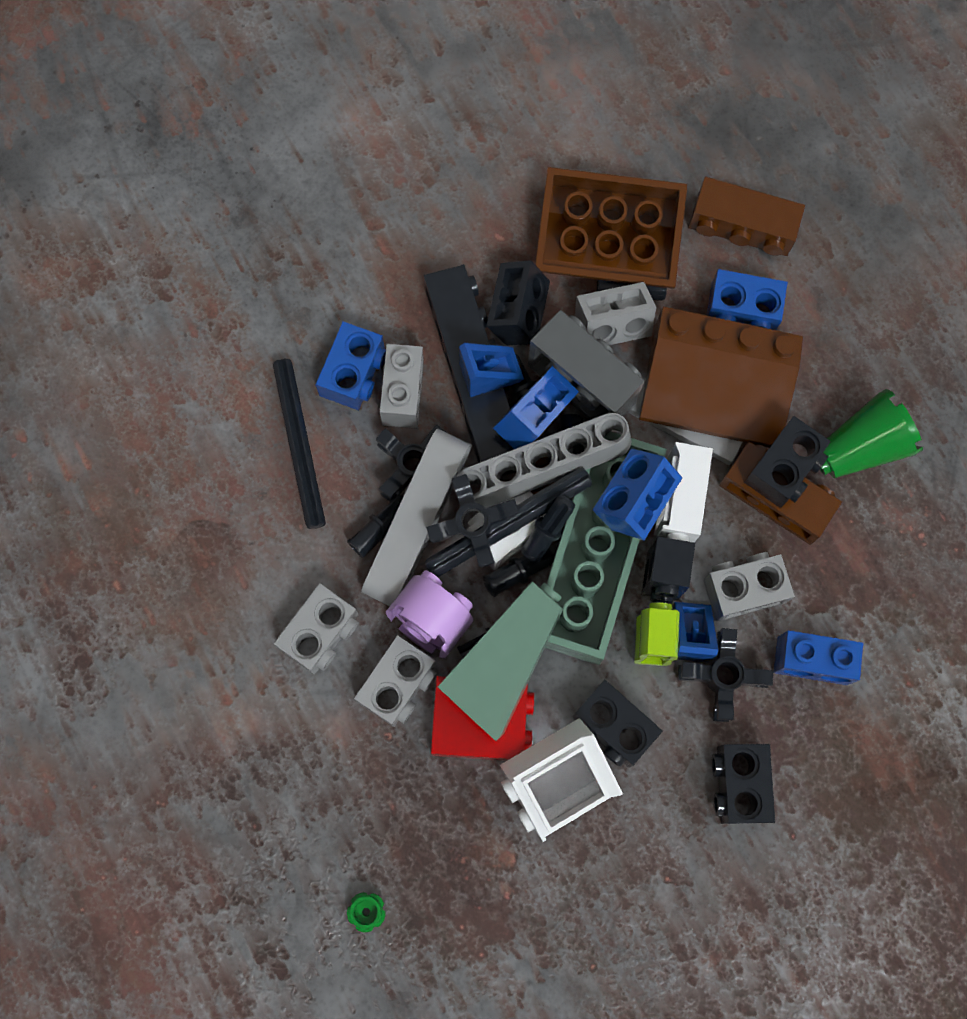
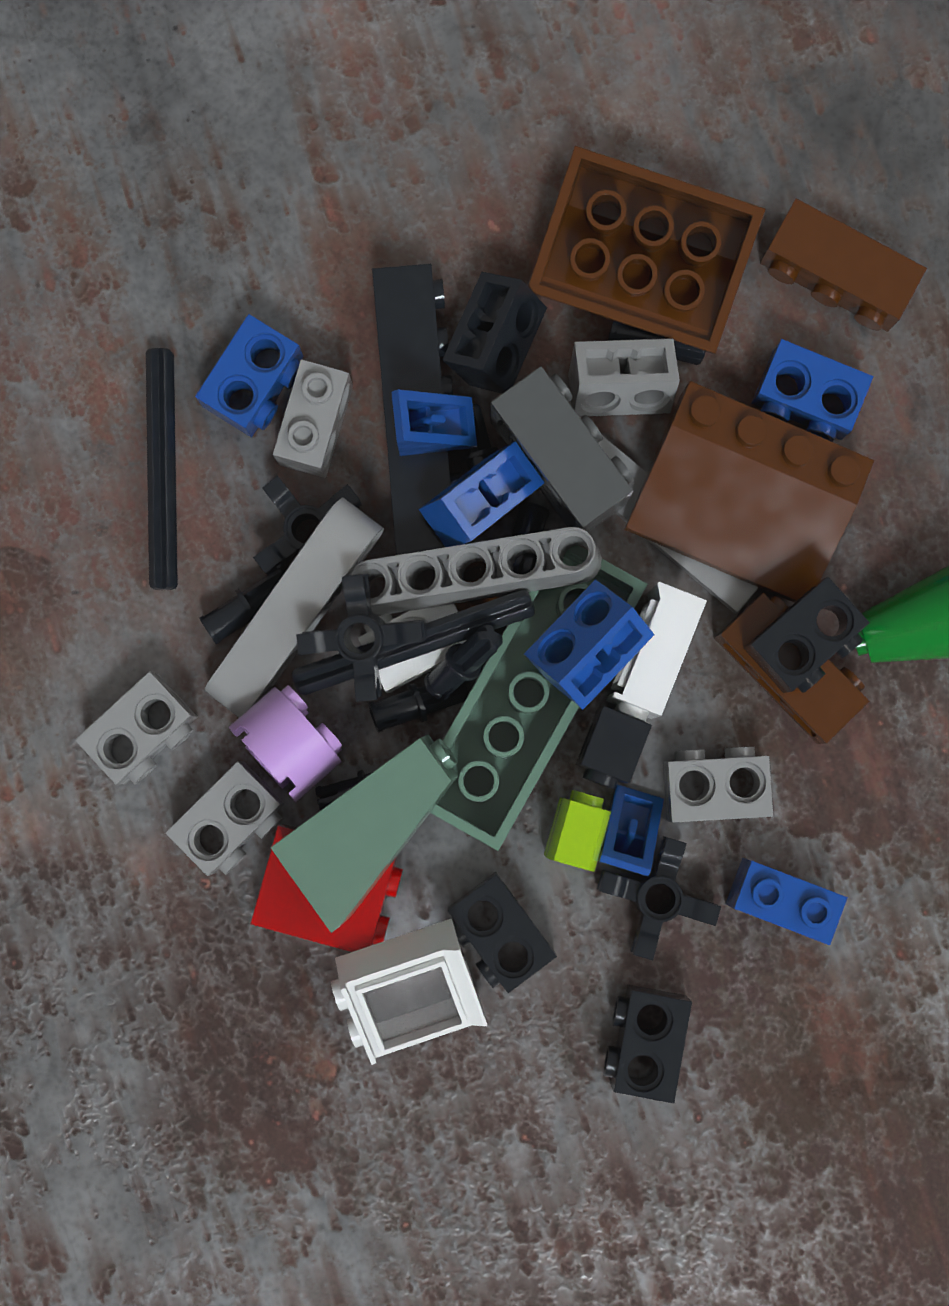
camera: 15 degrees right, 10 degrees up
green plate [347,892,386,932] -> none

